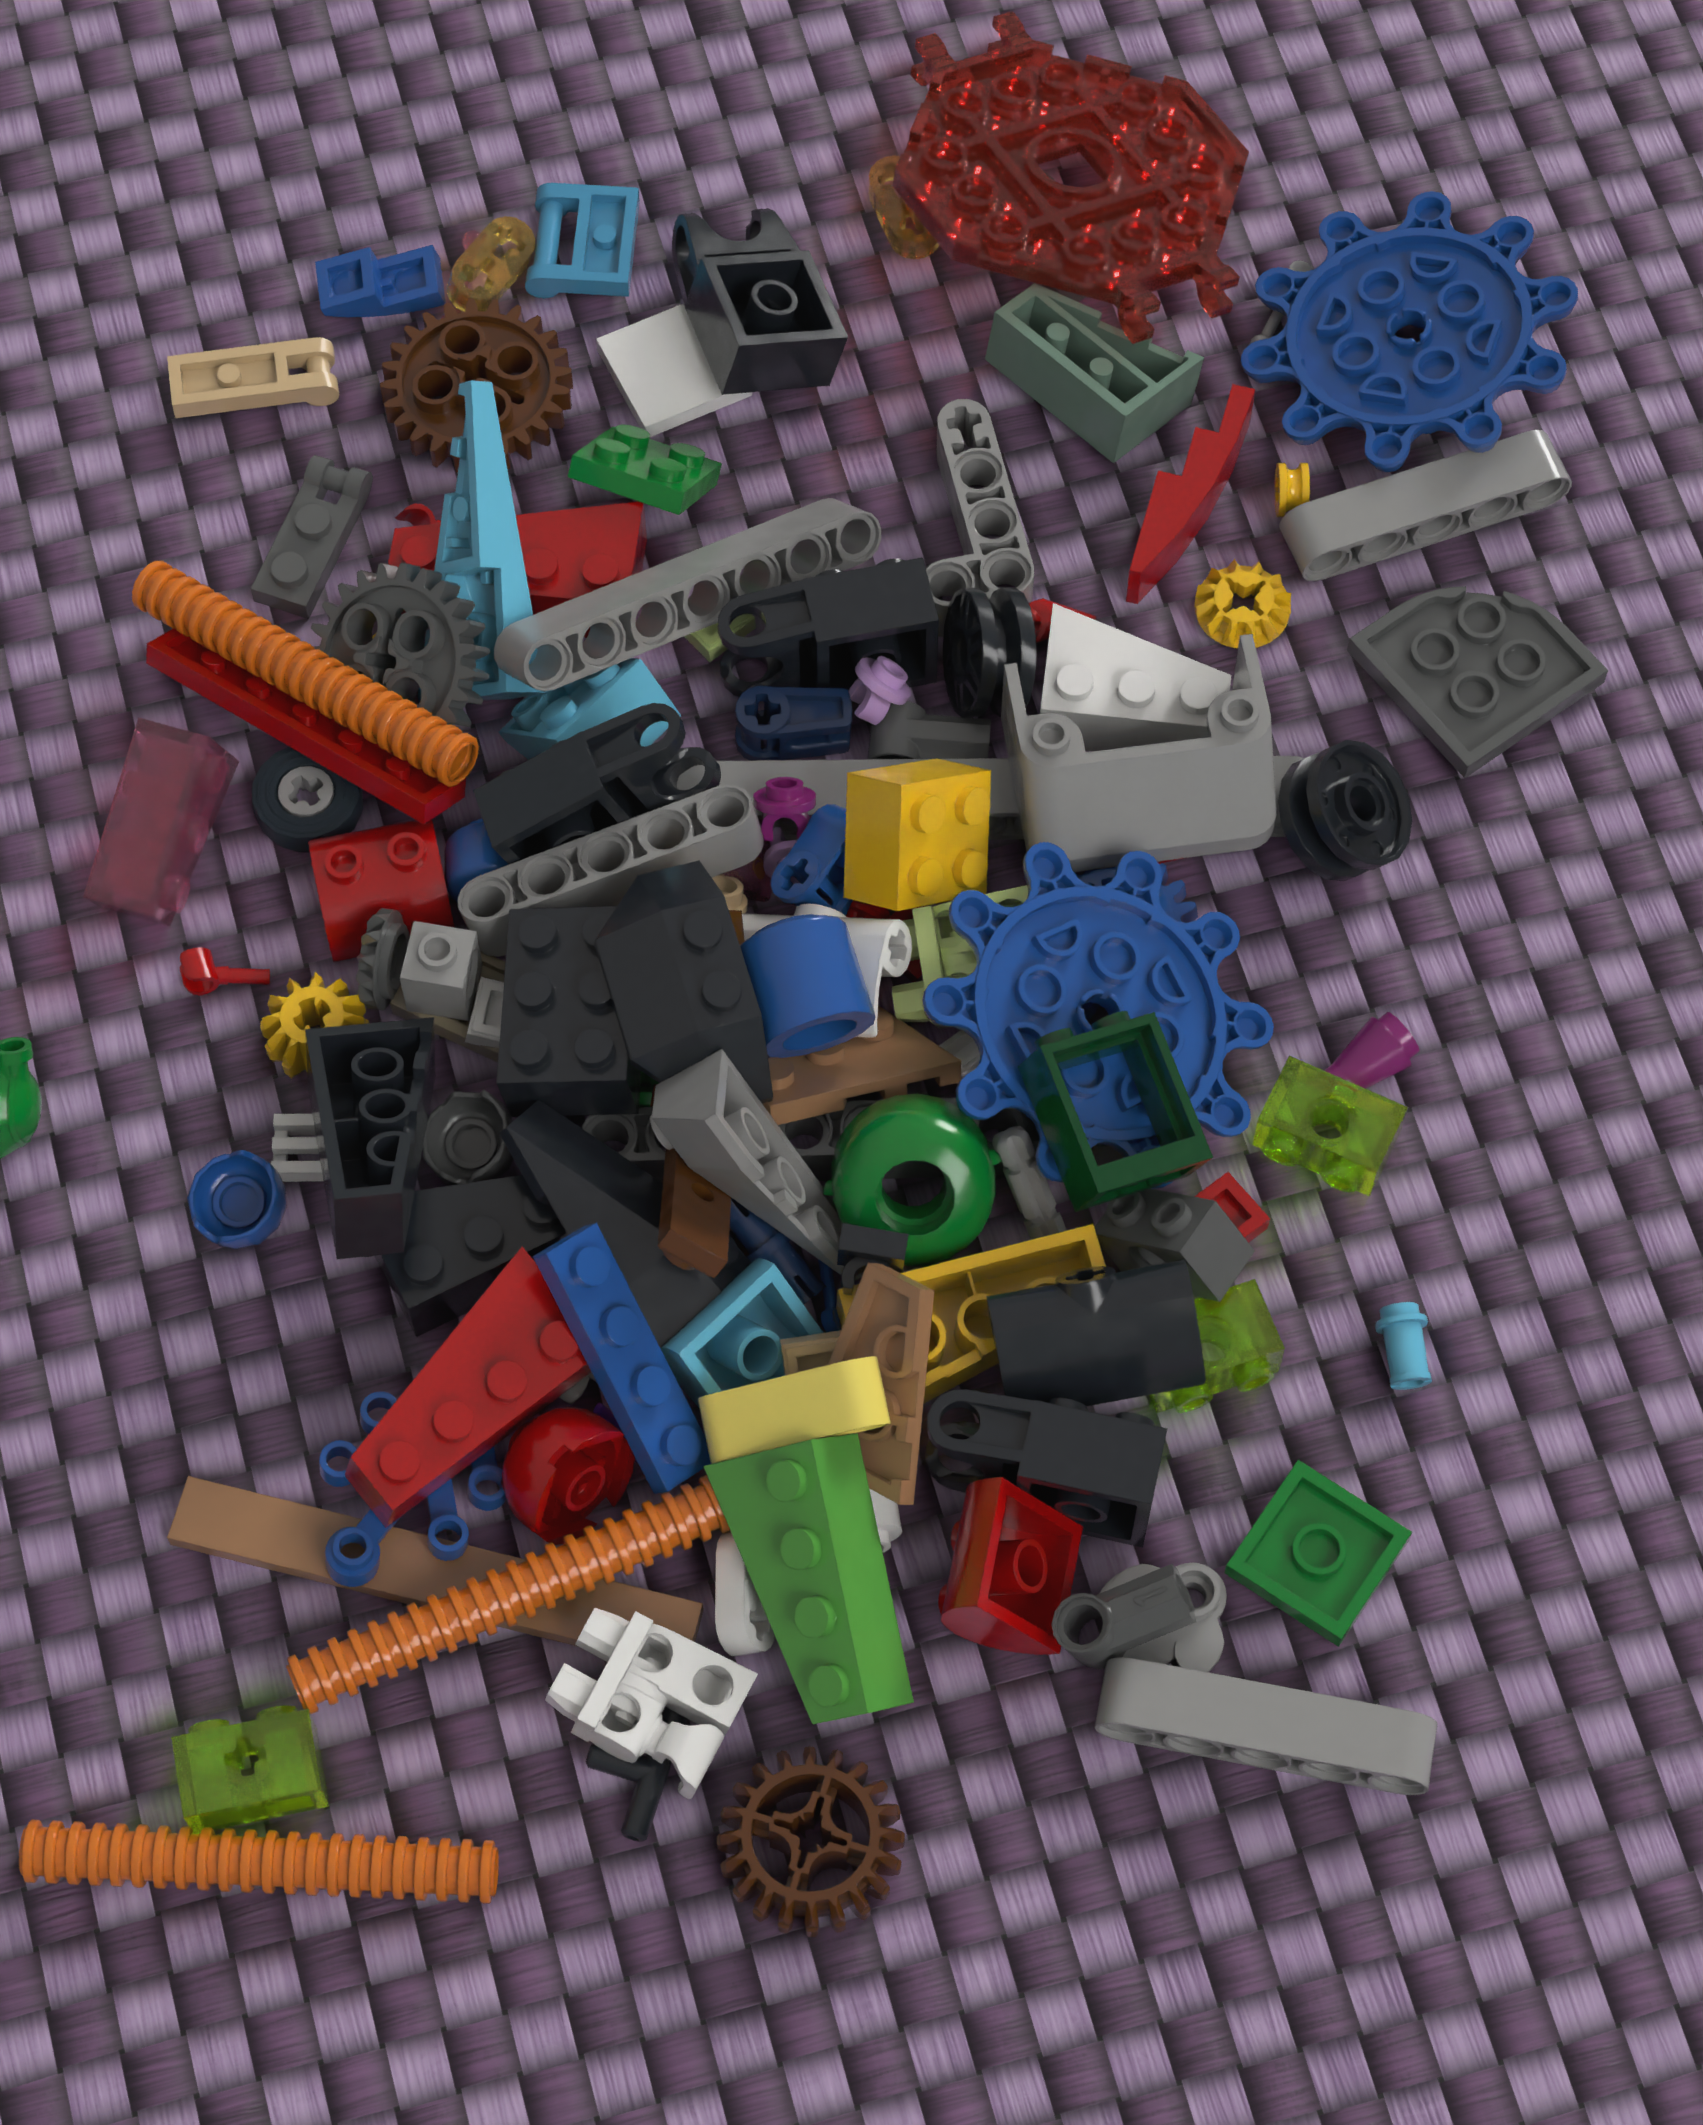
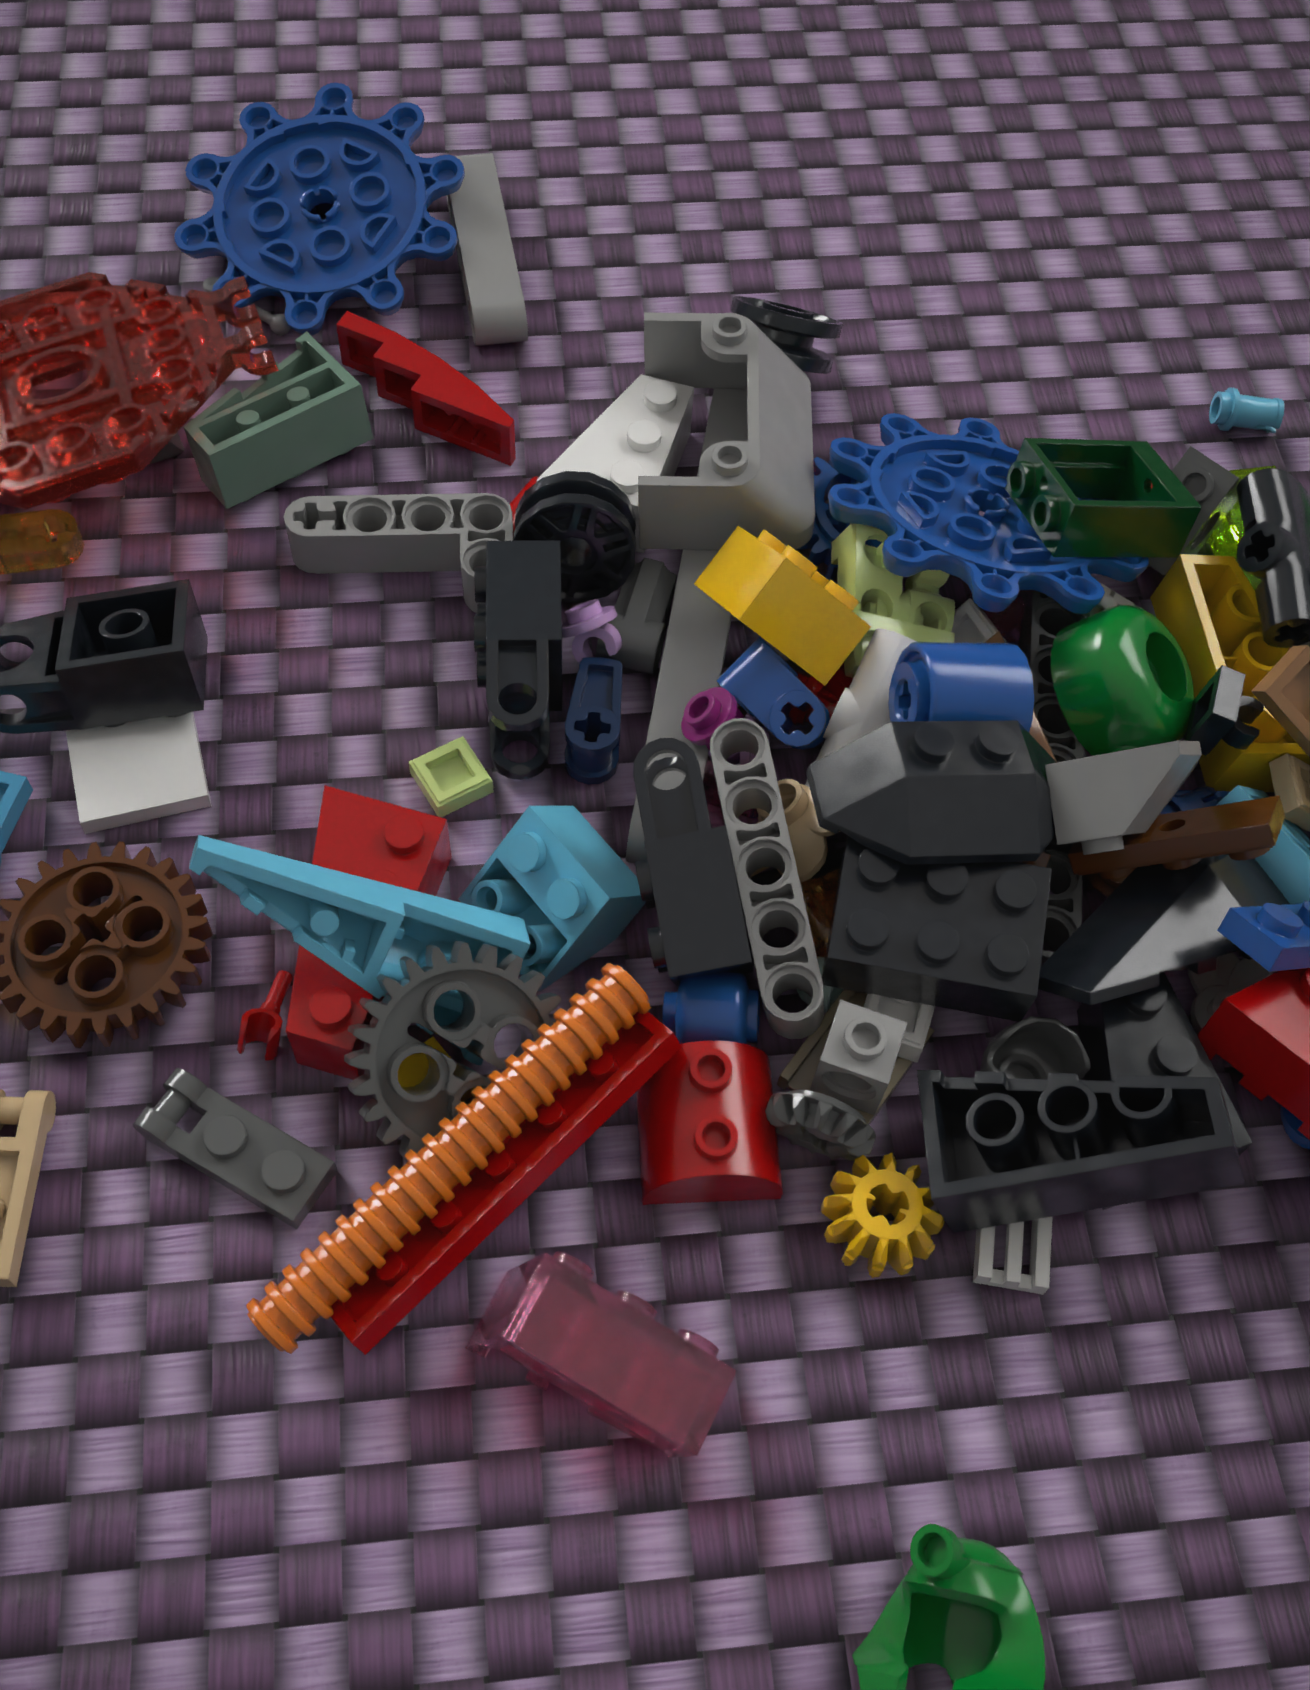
camera: 85 degrees left, 5 degrees down
red hand [179,947,270,996] -> none
blue hair [187,1150,287,1249] -> none
black bush [252,747,363,852] -> none
light grey beam [494,498,881,692] -> none
green plate [568,424,722,515] -> none
yellow gear [1194,559,1291,649] -> none
clear neon green brick [1252,1056,1408,1197] -> none
yellow bush [1274,463,1310,517] -> none
magenta cone [1322,1012,1420,1102] -> none
dark grey plate [1347,586,1608,778] -> none

